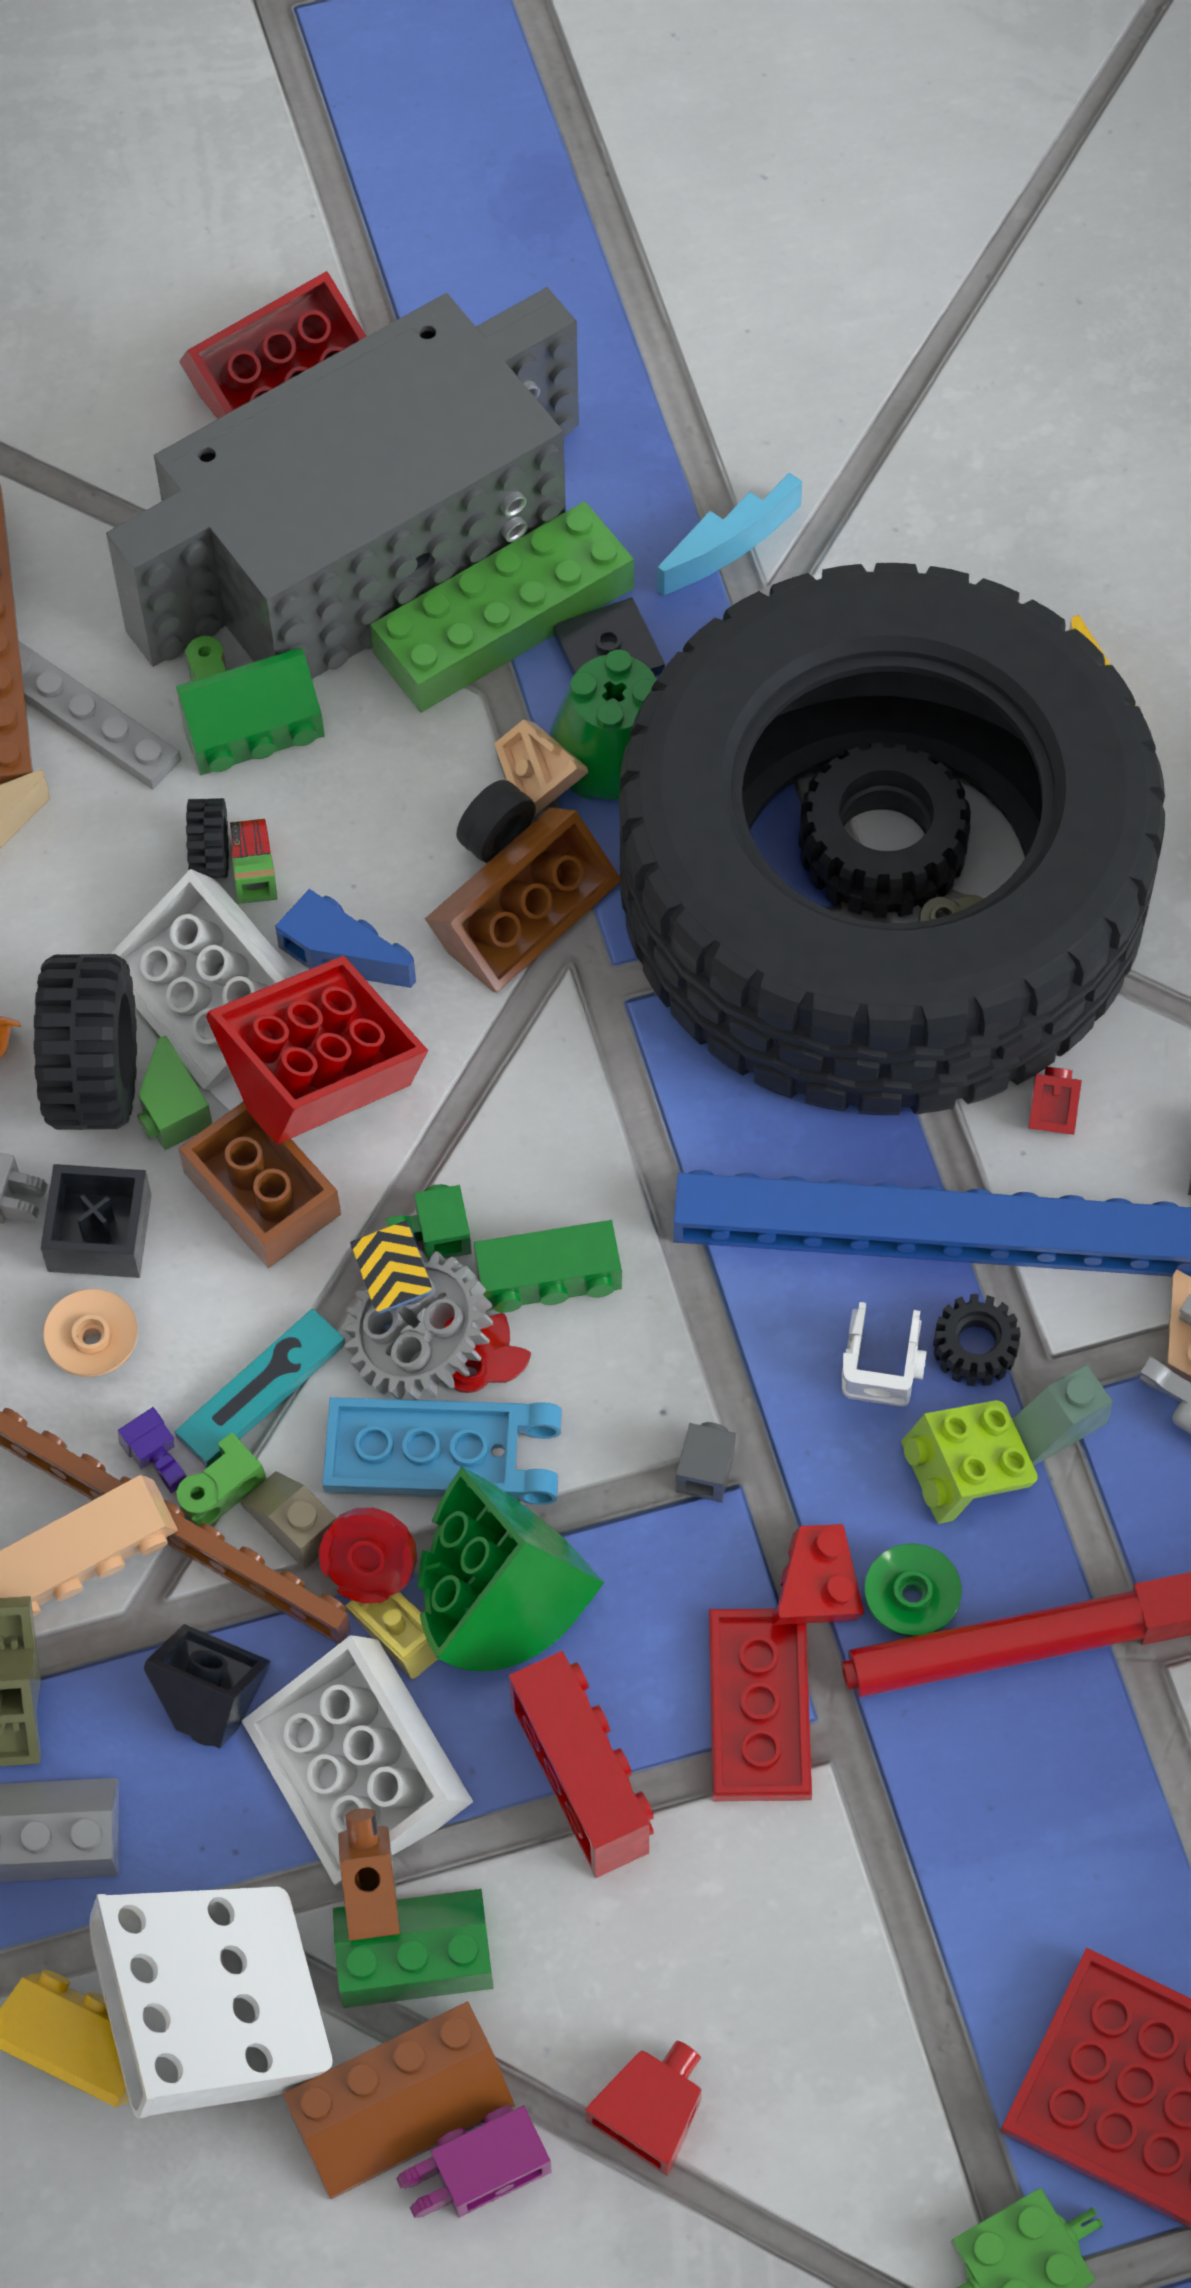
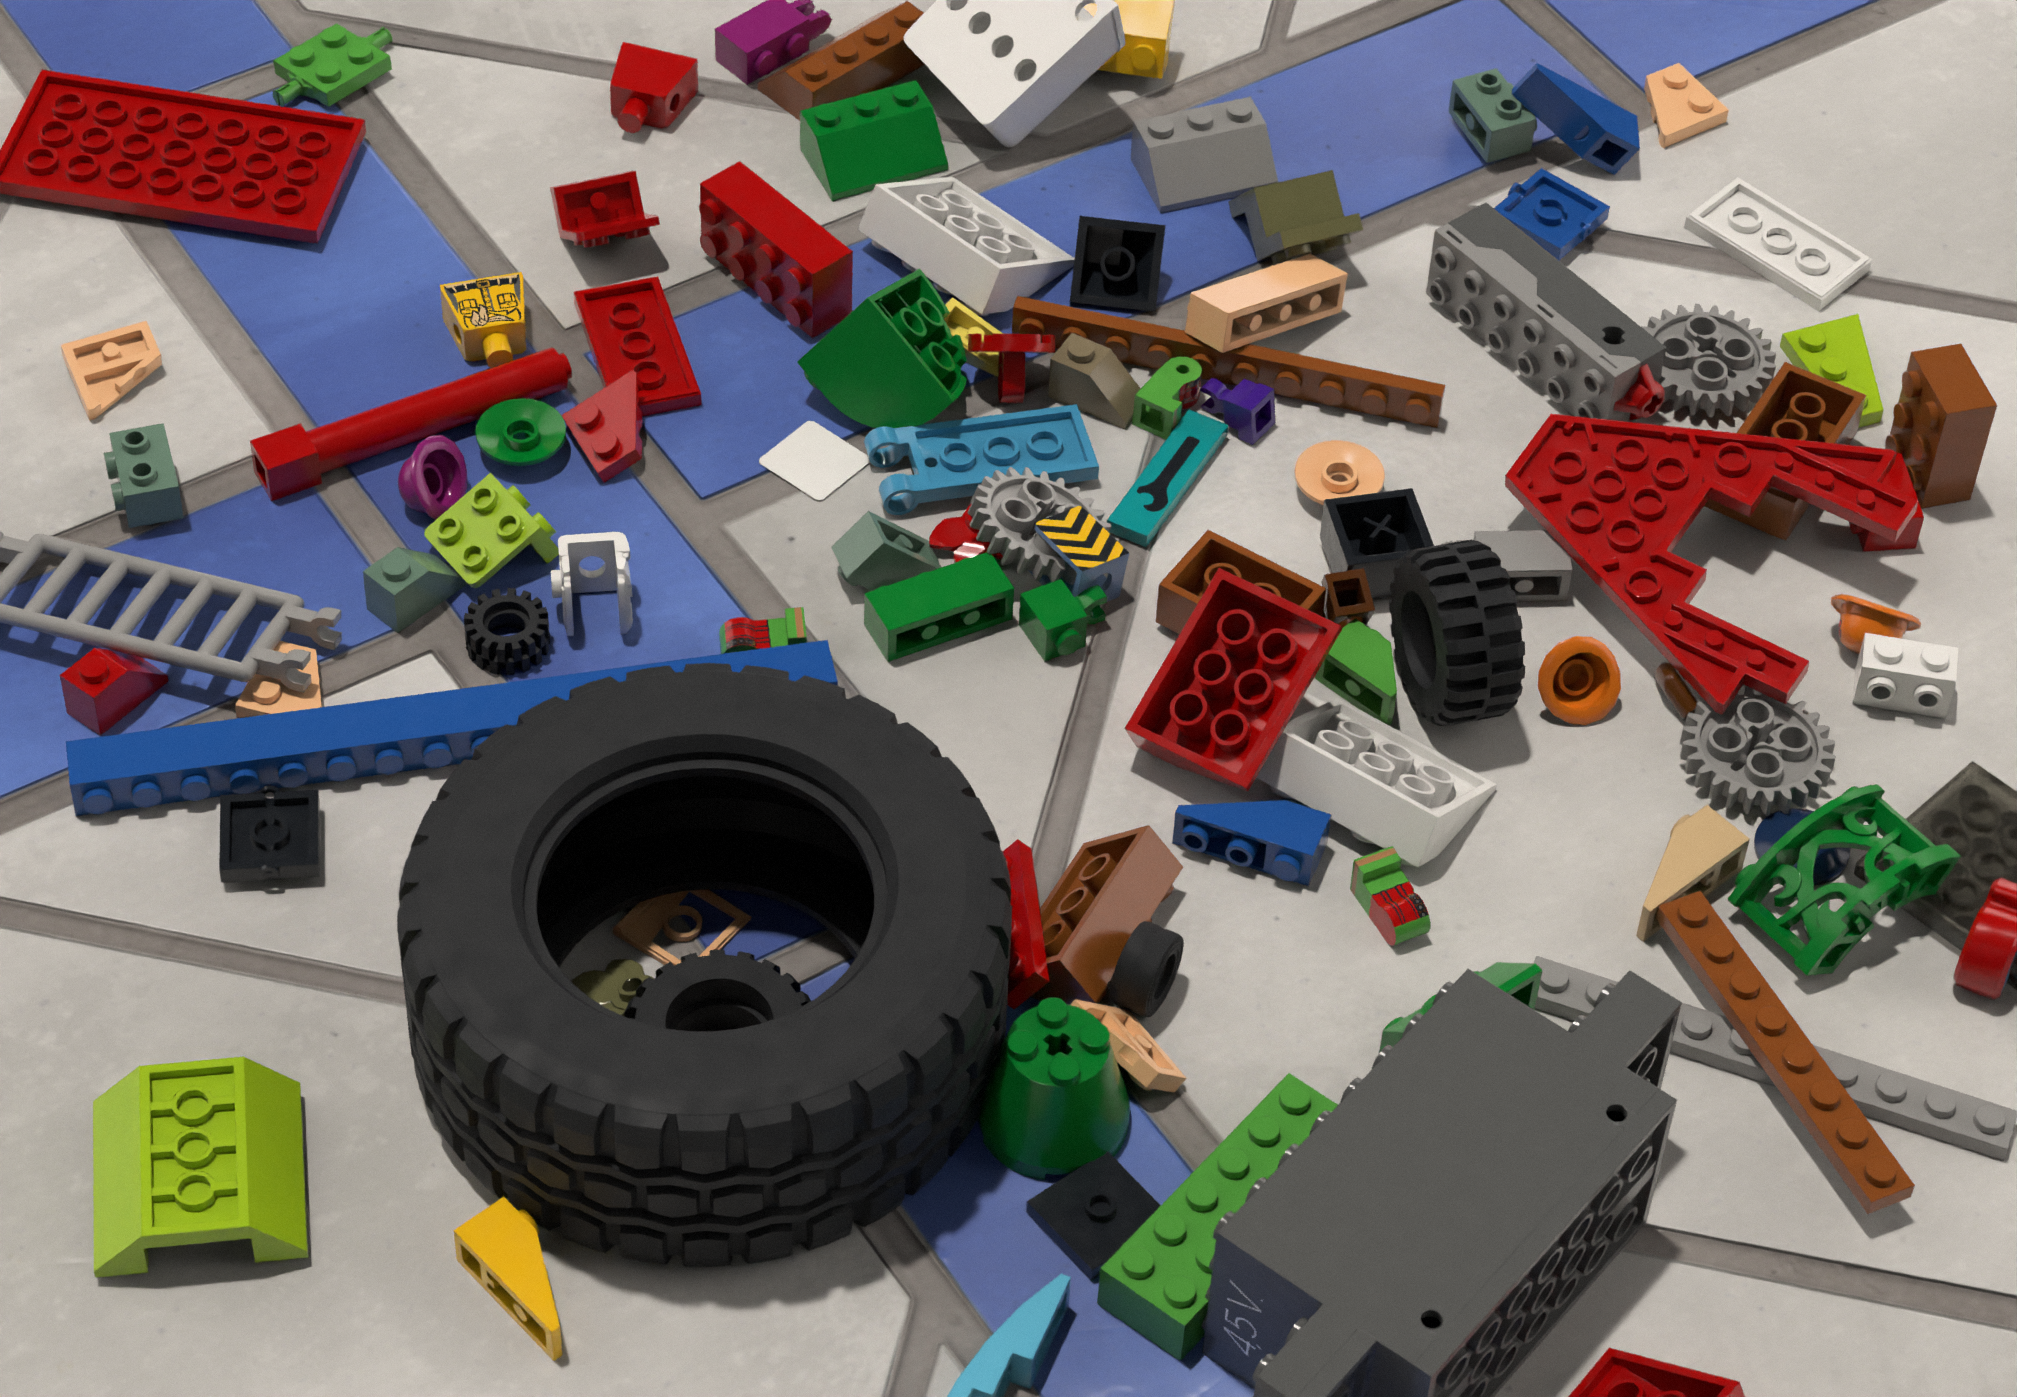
camera: 160 degrees right, 15 degrees down
black tyre [186,798,229,879] -> none
dark orange torso [338,1808,400,1941] -> none
dark grey brick [676,1422,736,1503] -> none
none -> magenta hat [398,435,467,520]
none -> yellow torso [440,272,526,368]
none -> red bracket [550,171,660,248]
none -> leg [719,607,807,654]
none -> white sticker [759,421,870,501]
none -> sand green slope [831,511,941,591]
none -> red plate [1003,839,1049,1009]
none -> reddish brown leg [1321,568,1375,628]

